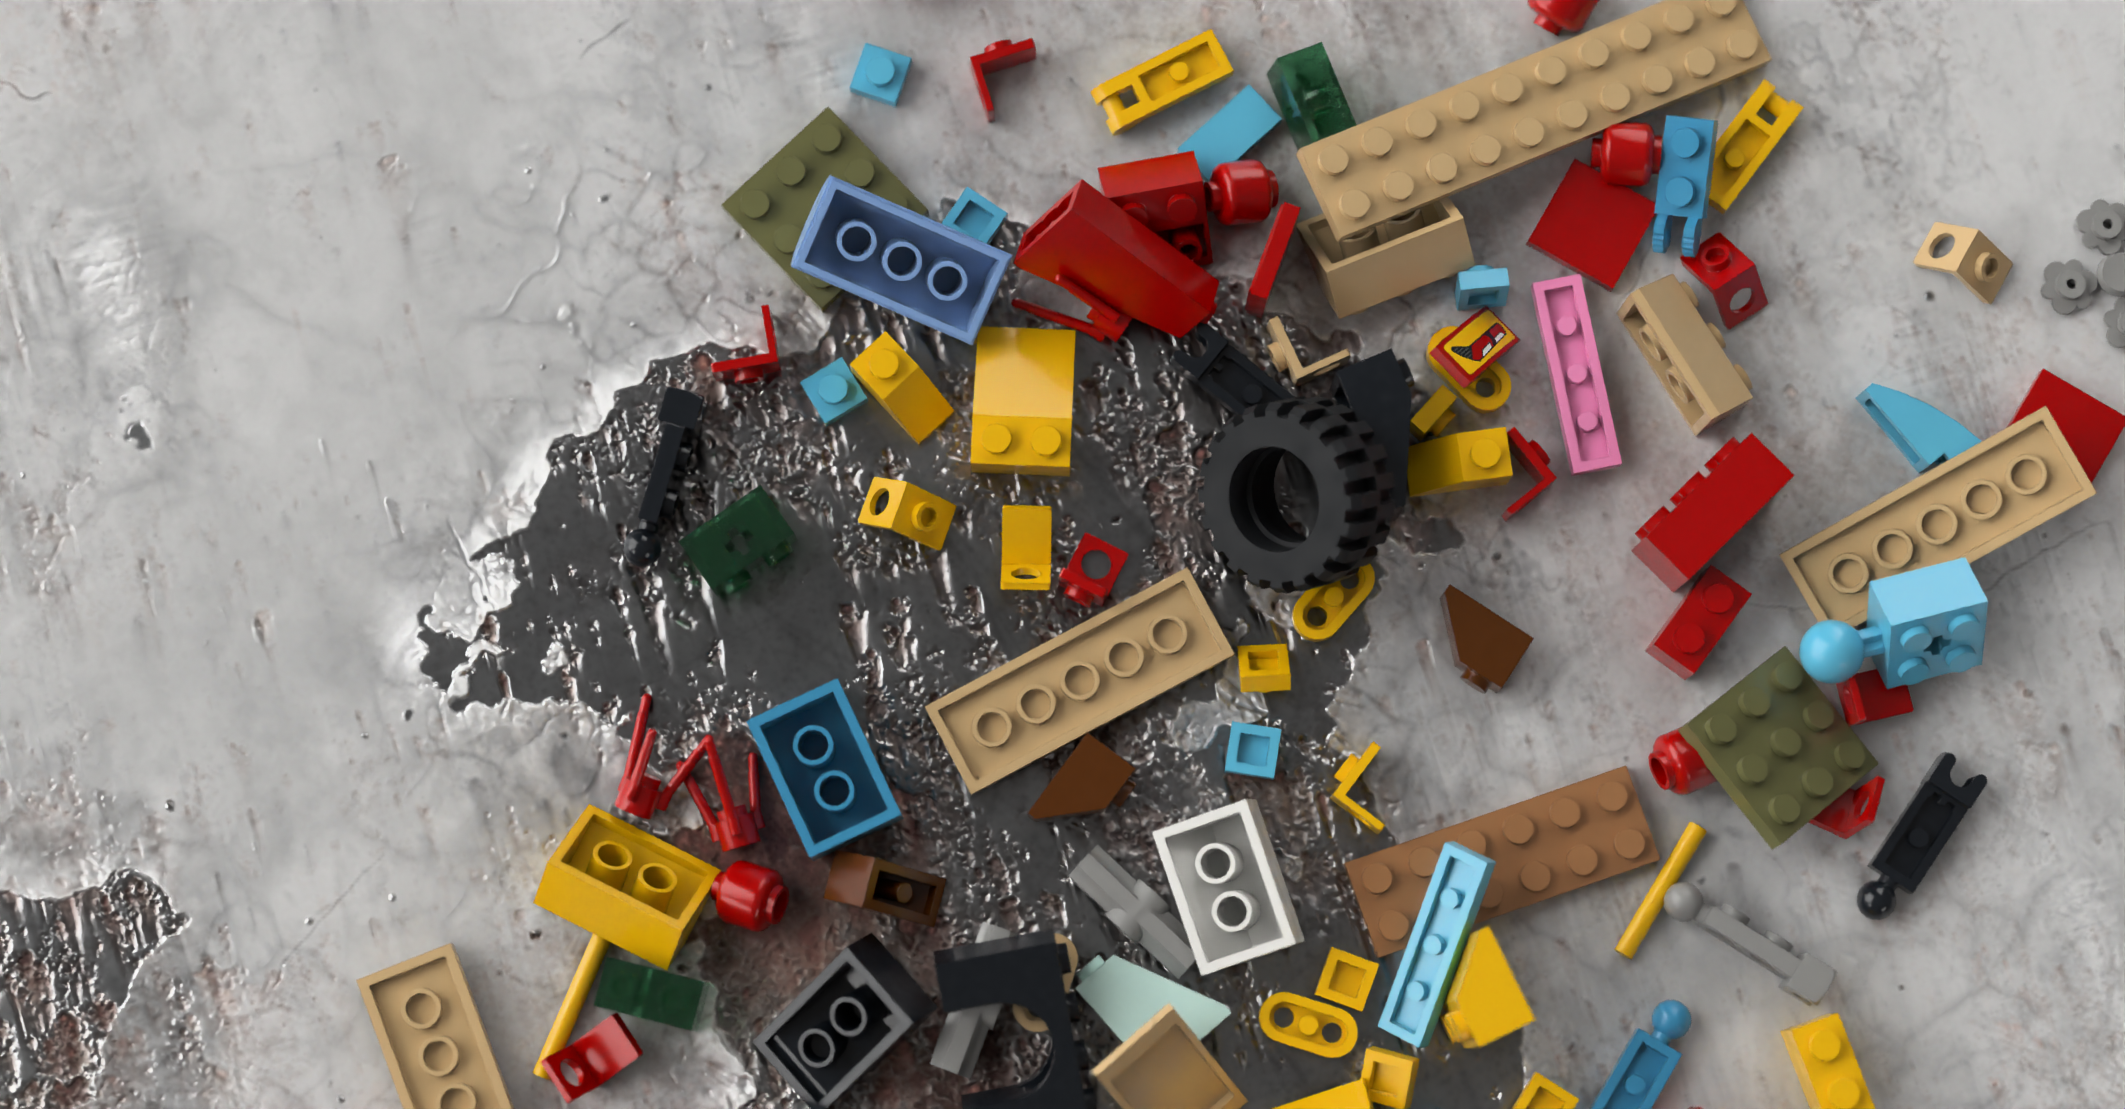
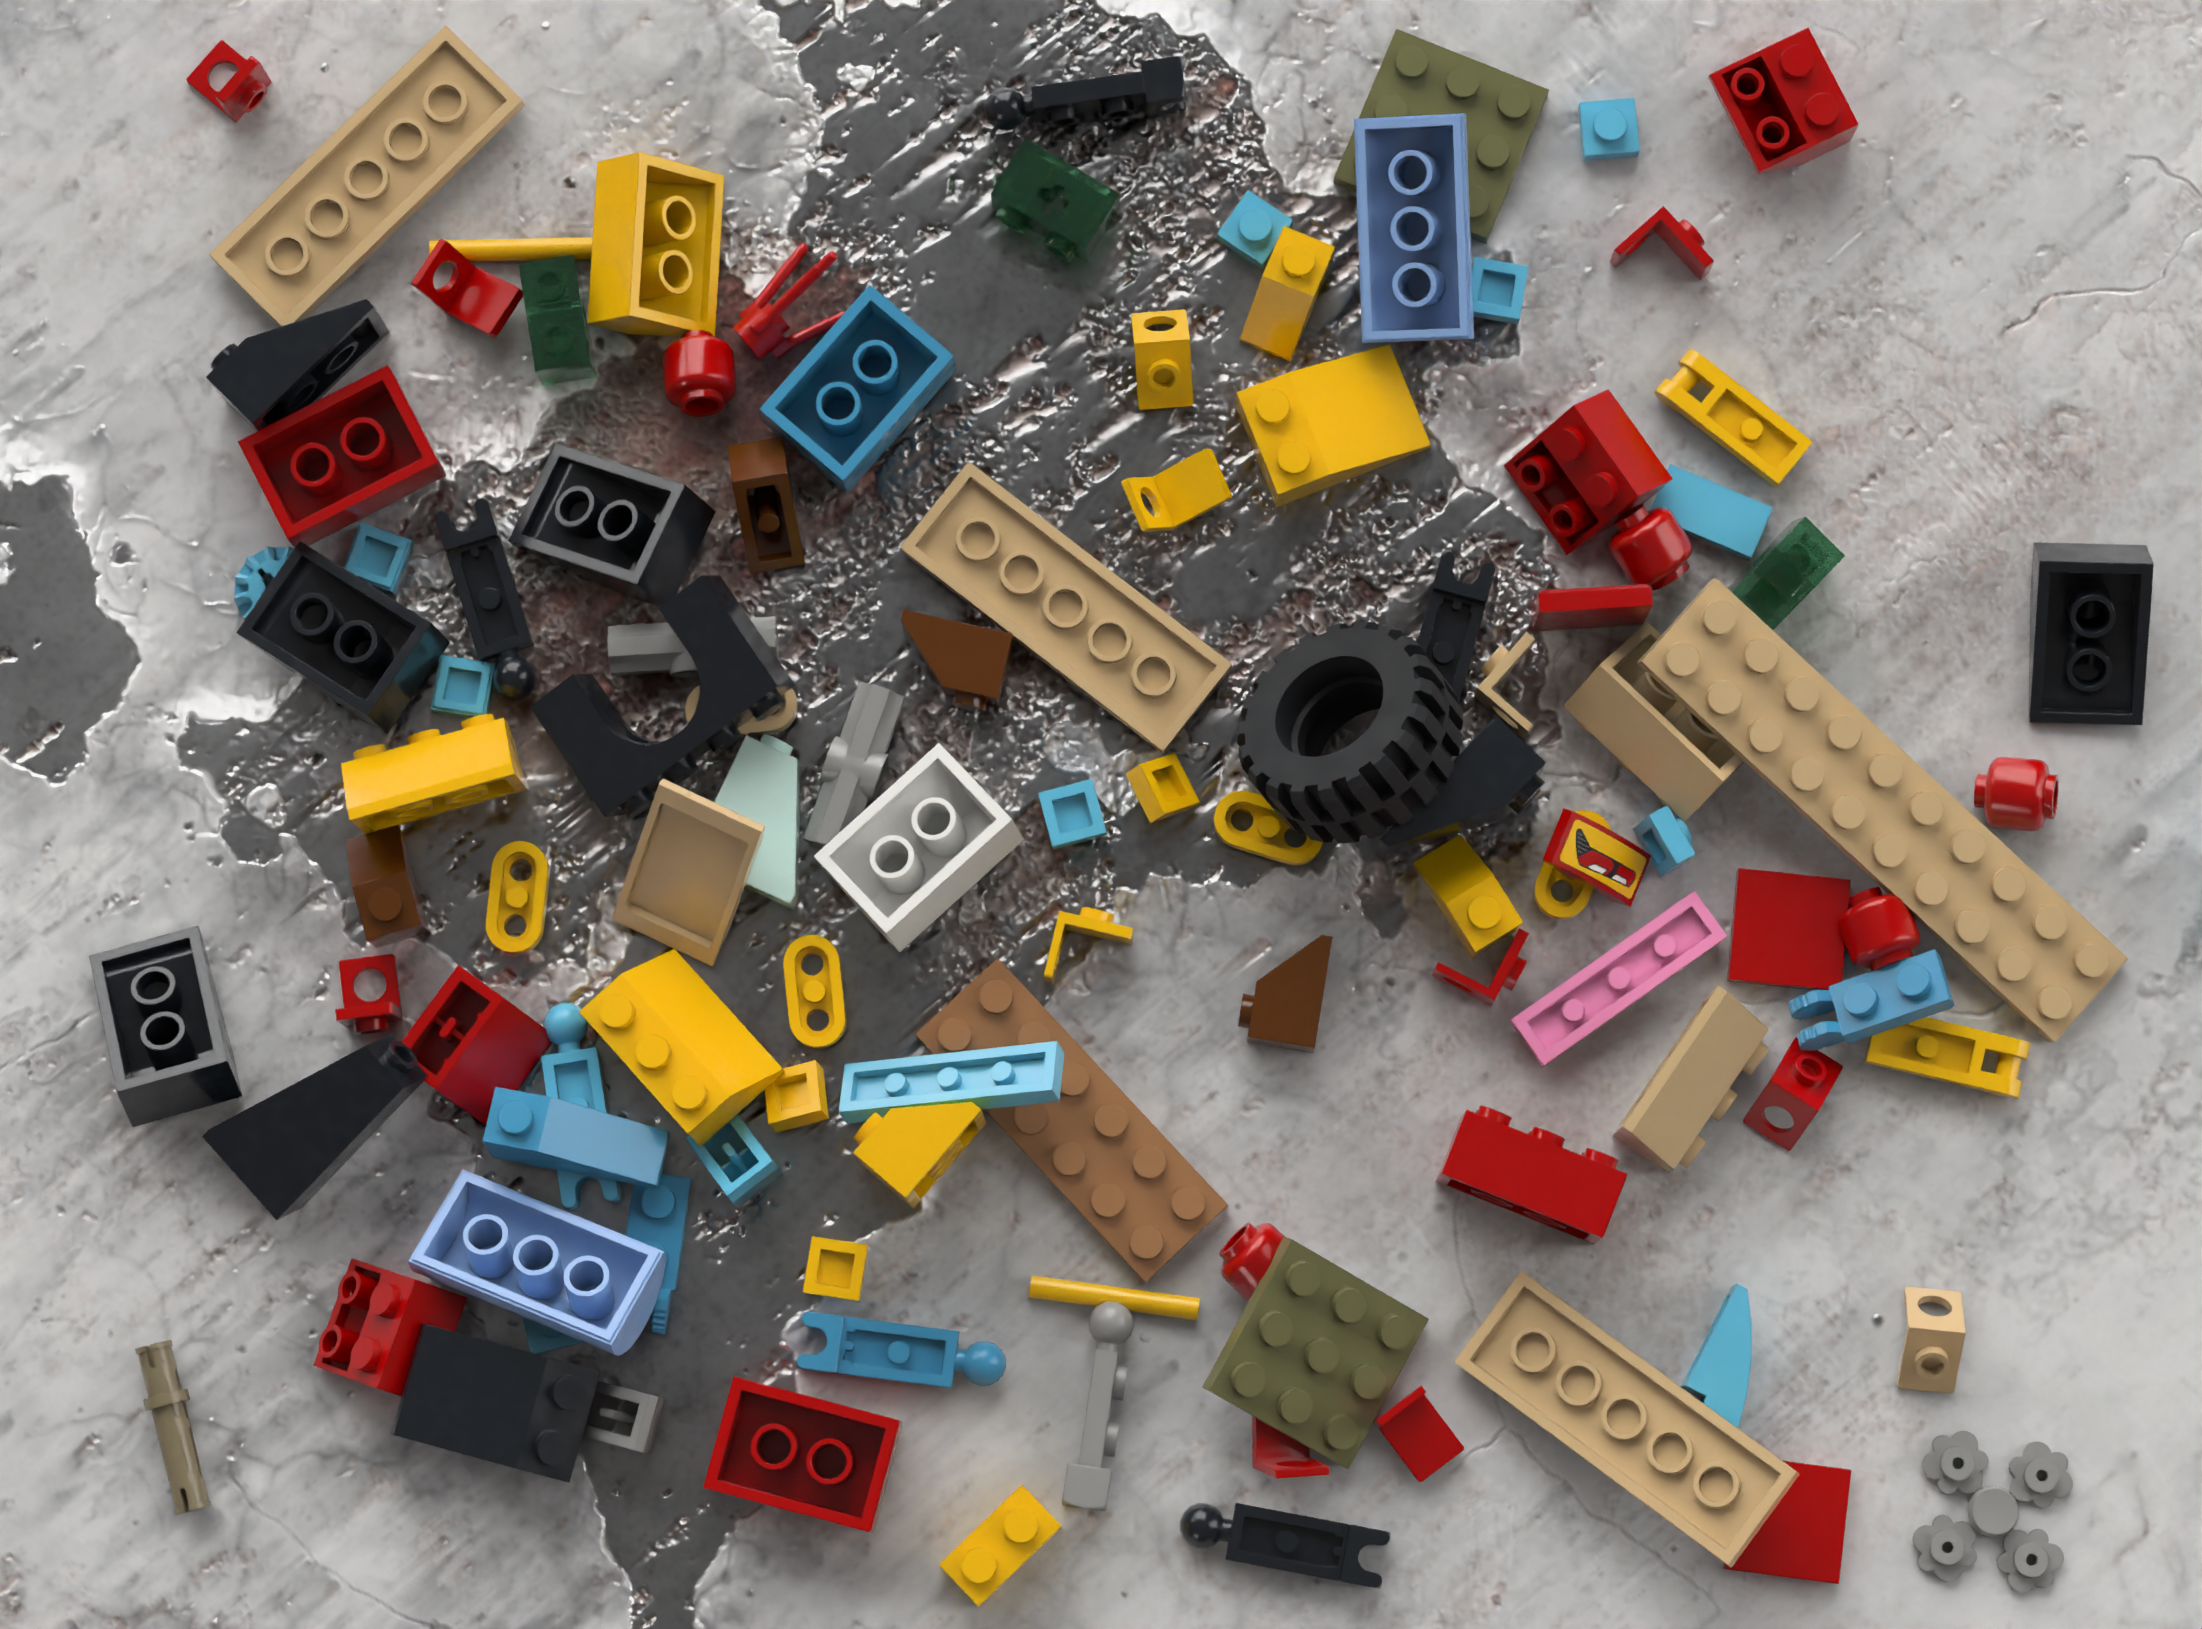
camera: 70 degrees right, 0 degrees up
red plant [614,693,714,820] -> none
red bracket [711,305,781,385] -> none
red plant [1011,274,1132,343] -> none
red slope [1013,179,1220,338] -> none
red bracket [1059,532,1128,607] -> none
yellow plate [1314,947,1379,1012] -> none
yellow plate [1410,384,1457,442] -> none
red brick [1645,565,1752,680] -> none
medium azure brick [1799,557,1988,689] -> none

